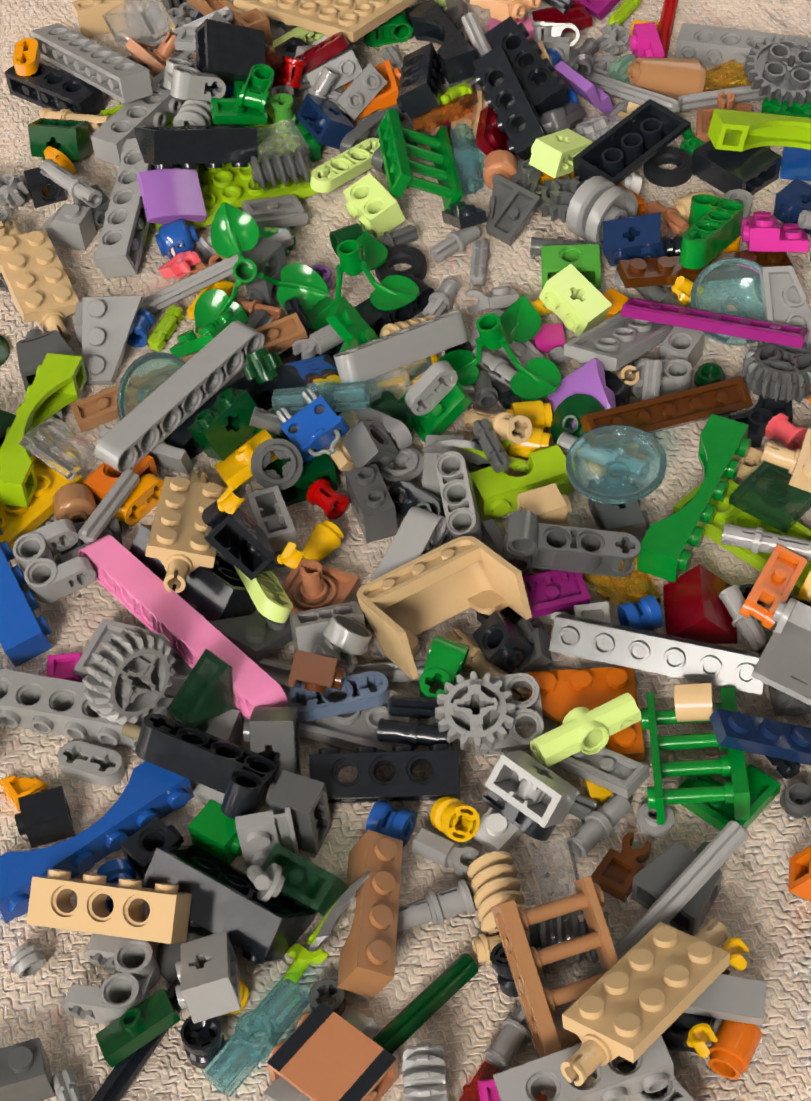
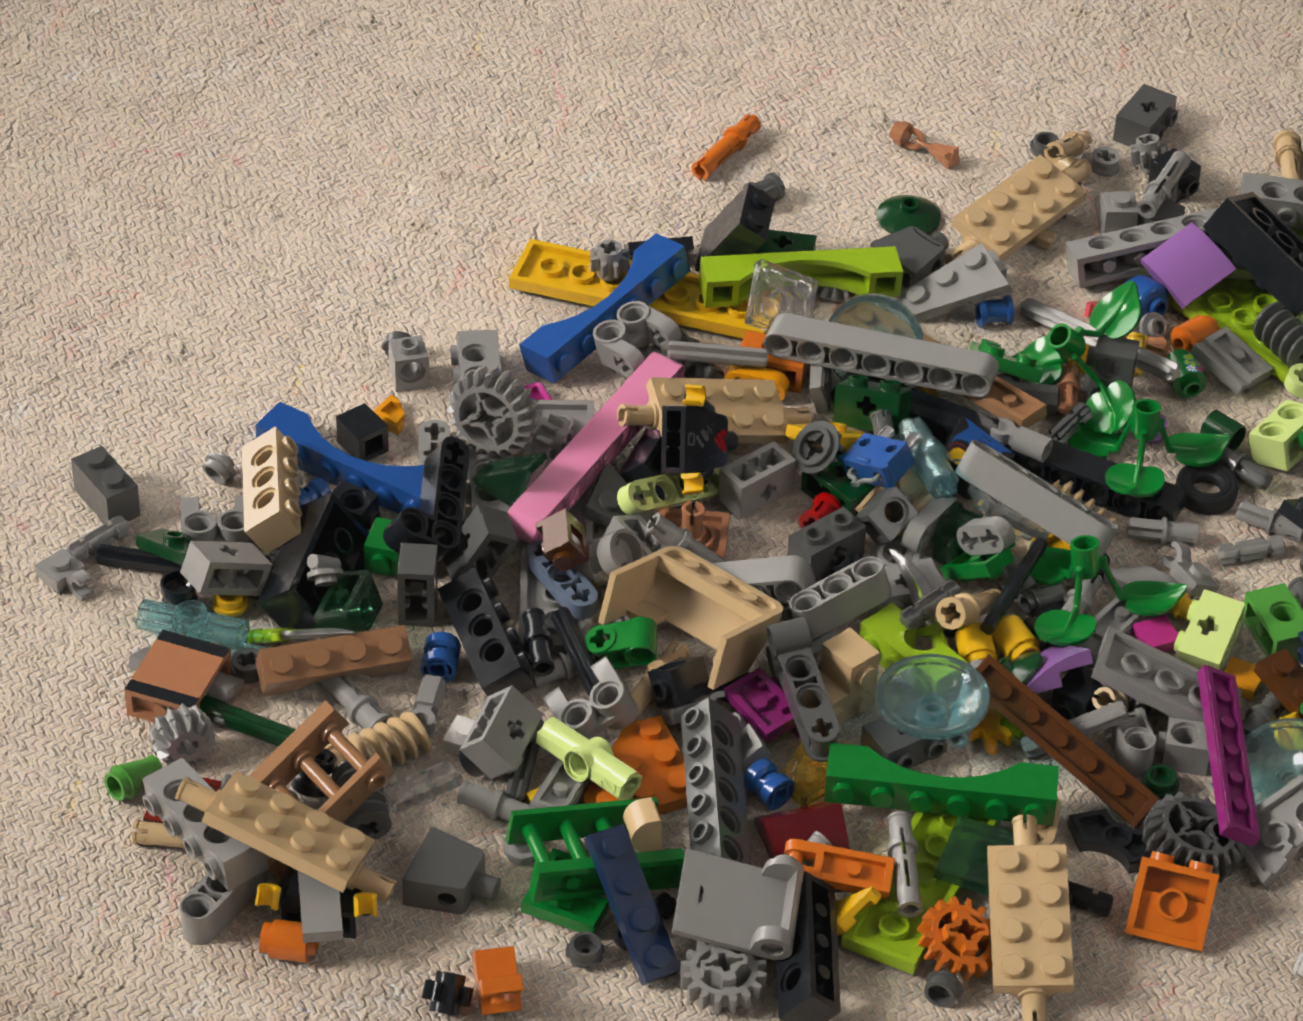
camera: 65 degrees right, 5 degrees down
dark green brick [28,118,91,163] -> none
light orange tile [43,146,77,175] -> none
medium nougat head [53,483,97,523] -> none
lime axle [147,305,184,352] -> none
light grey plate [235,807,301,870] -> none
dark green gear [242,347,283,385] -> none
yellow cone [302,520,344,562] -> none
green plate [325,296,379,353] -> none
yellow wheel [430,796,480,842] -> none
light grey gear [435,671,516,752] -> none
light grey axle [584,820,748,979] -> none
reddish brown plate [591,832,651,902] -> none
coral bush [765,413,807,451] -> none
none -> light grey pin [645,513,728,563]
none -> black bar [980,537,1048,635]

